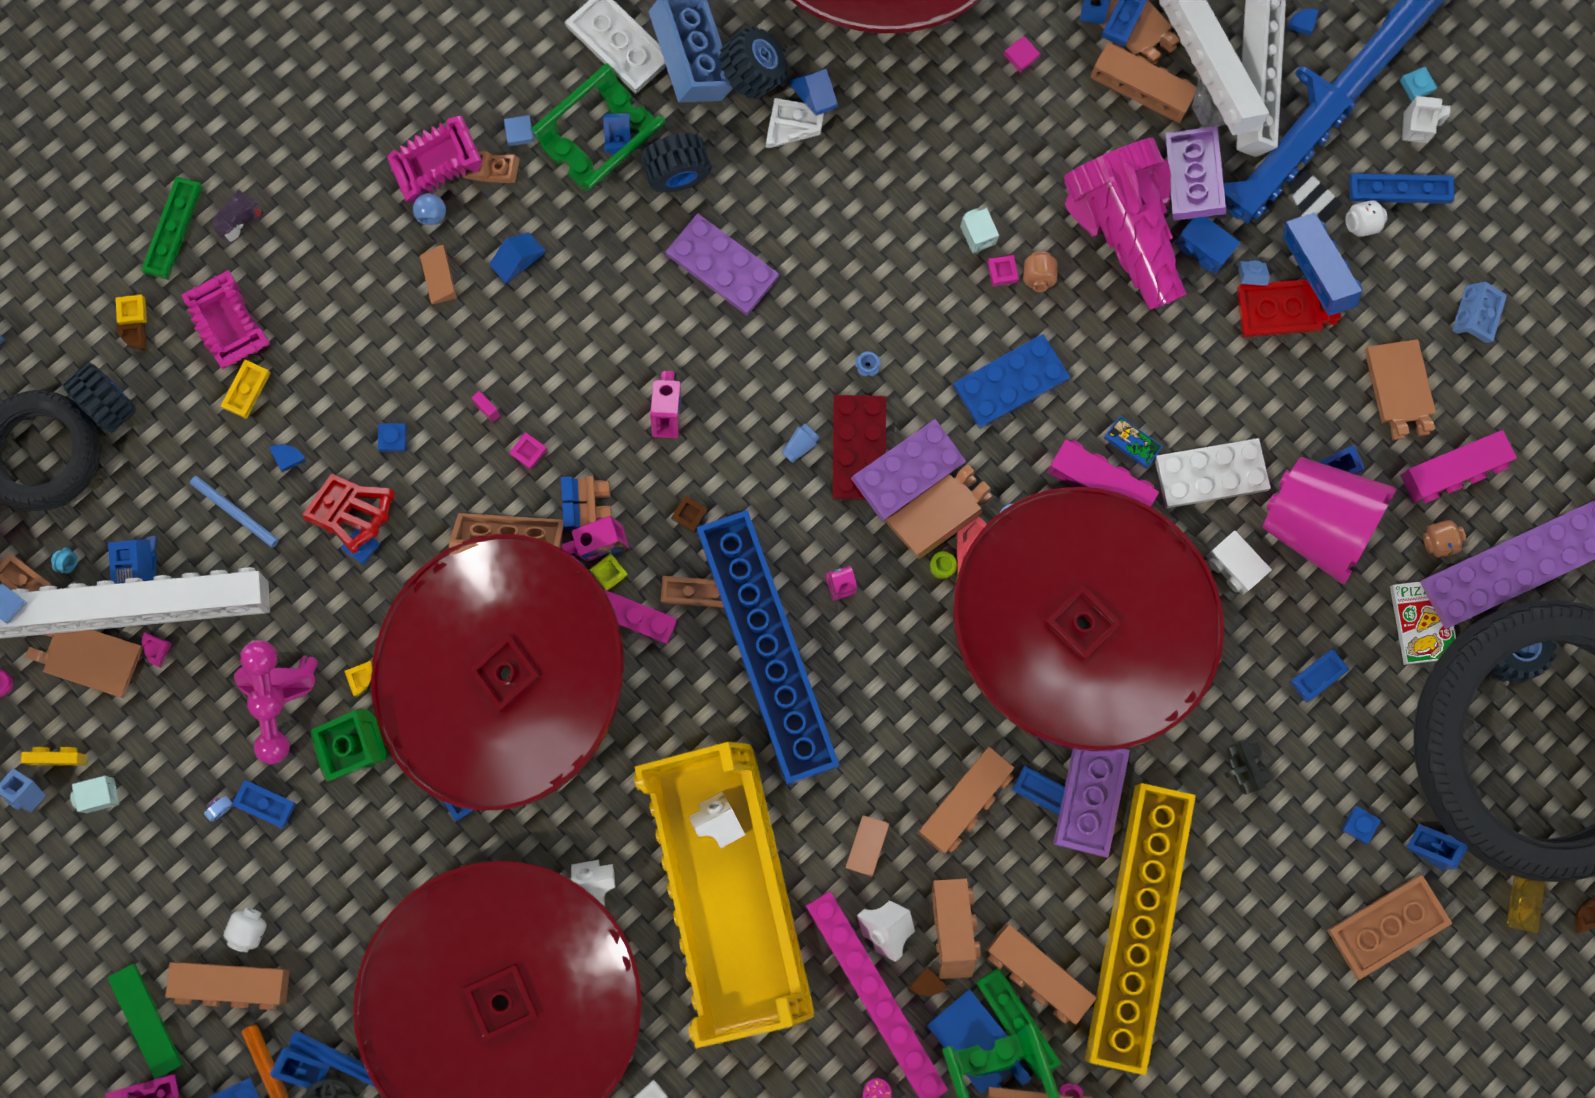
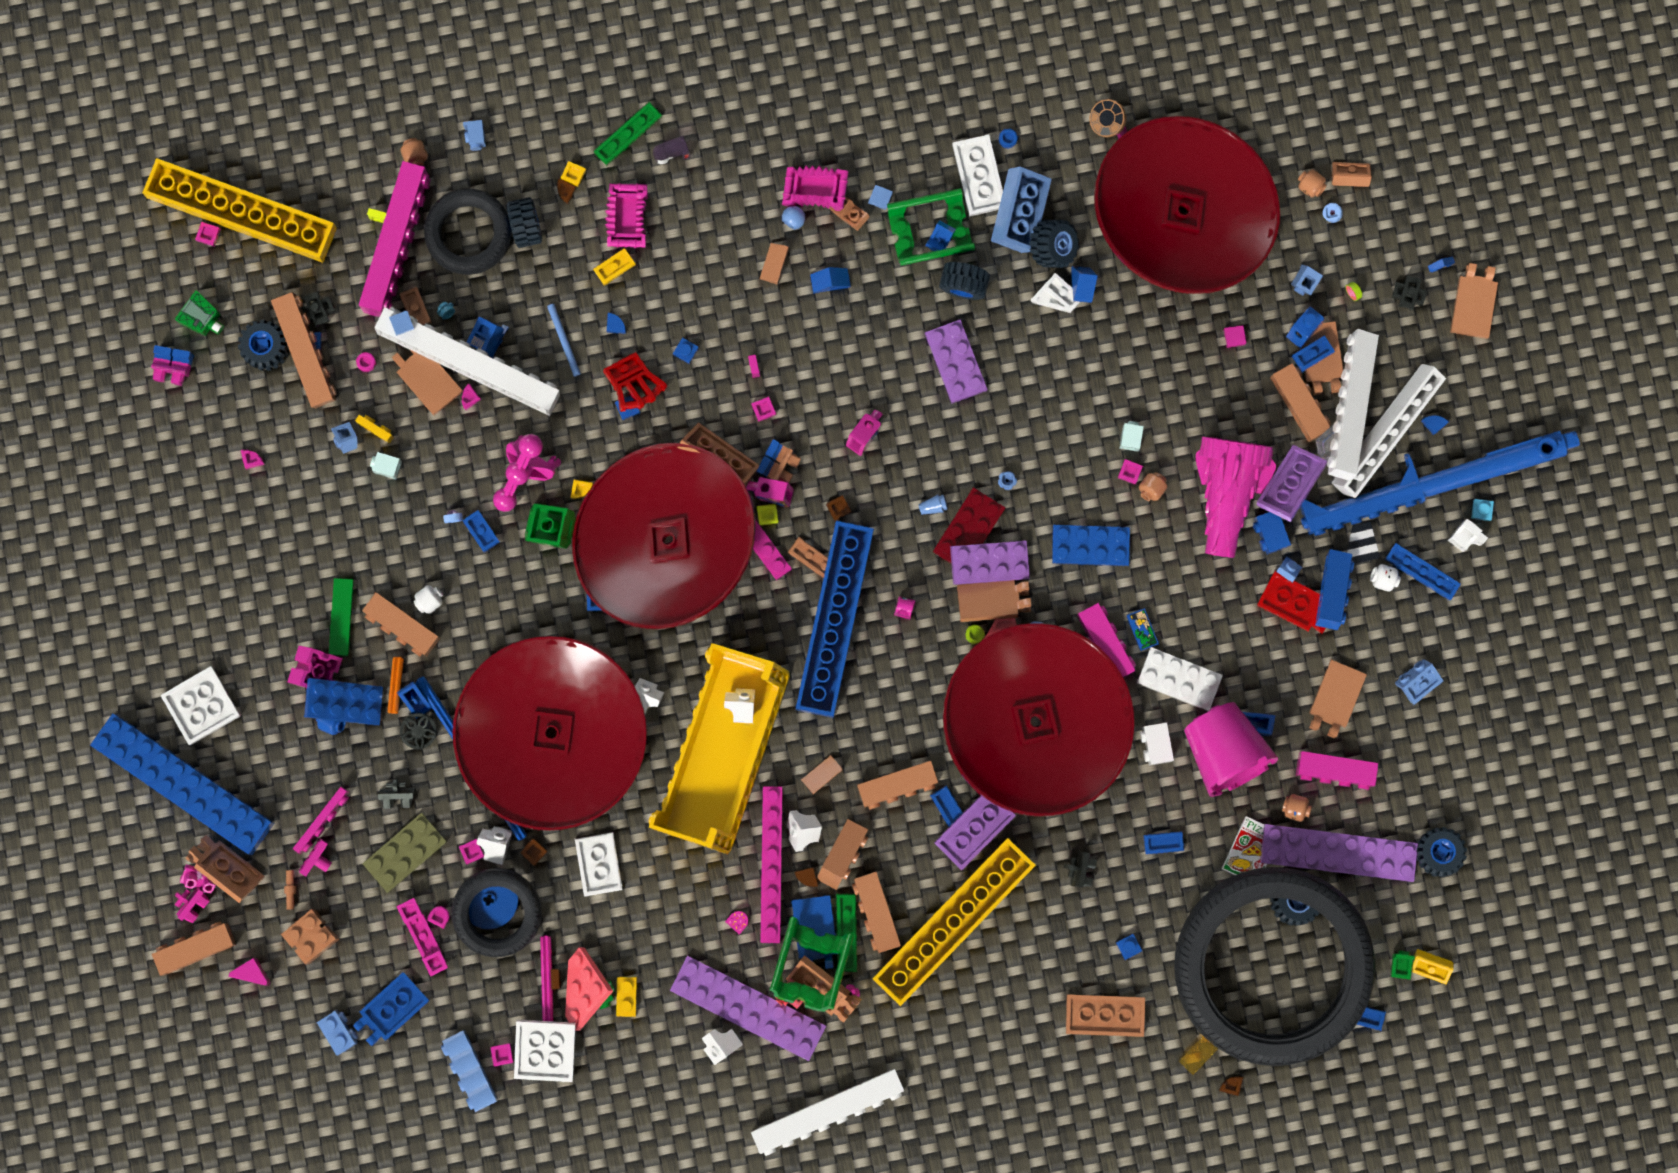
camera: 35 degrees right, 5 degrees up
blue slope [1406,824,1468,870] -> none

